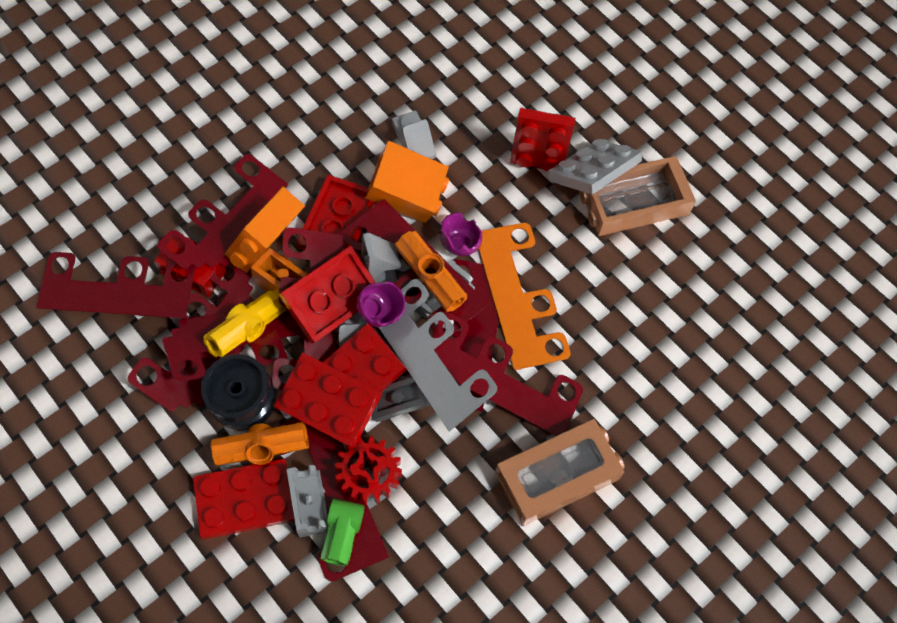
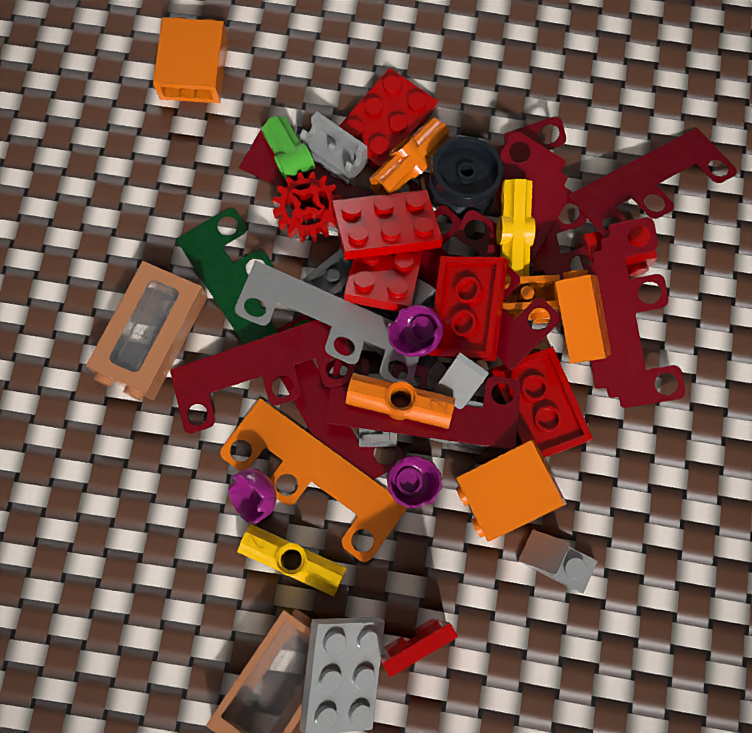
camera: 145 degrees right, 10 degrees up
none -> dark green piece [176,208,310,345]
none -> magenta hair [228,468,277,525]
none -> yellow piece [237,524,347,597]

